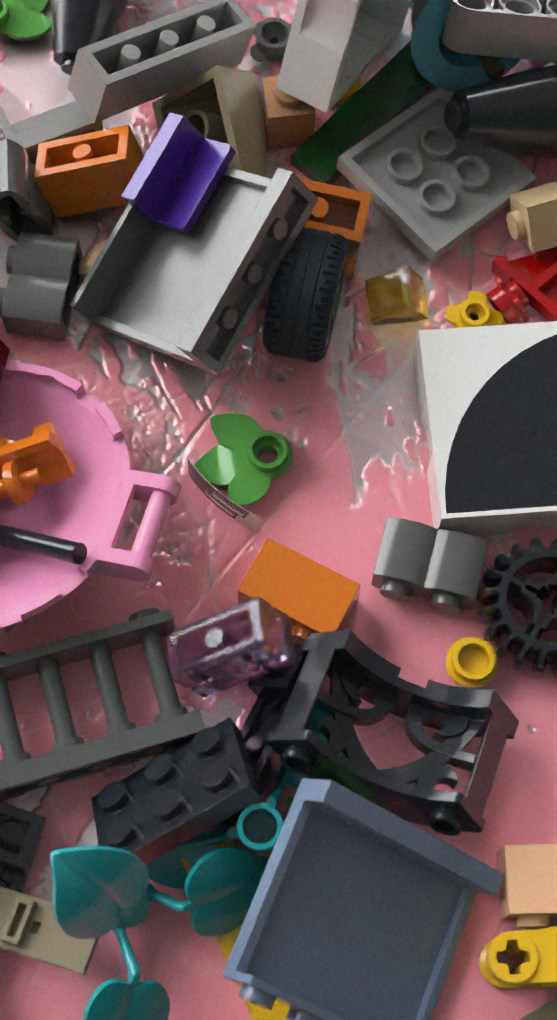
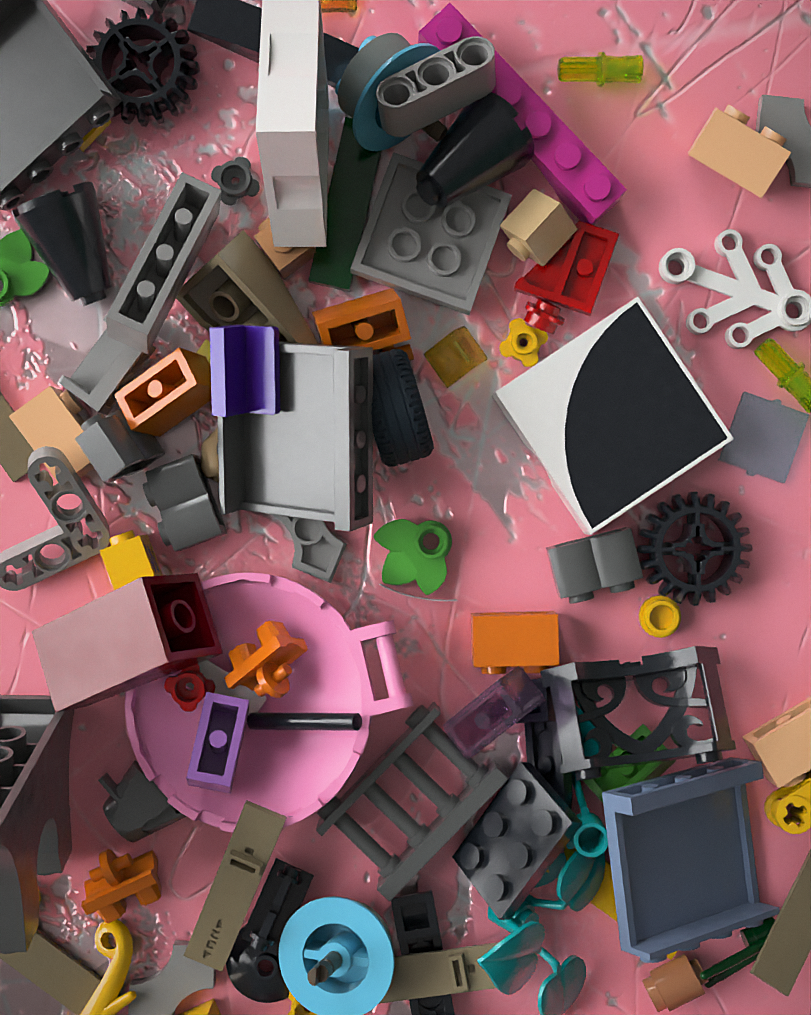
camera: 20 degrees left, 20 degrees up
none -> light grey tile [271,514,347,583]

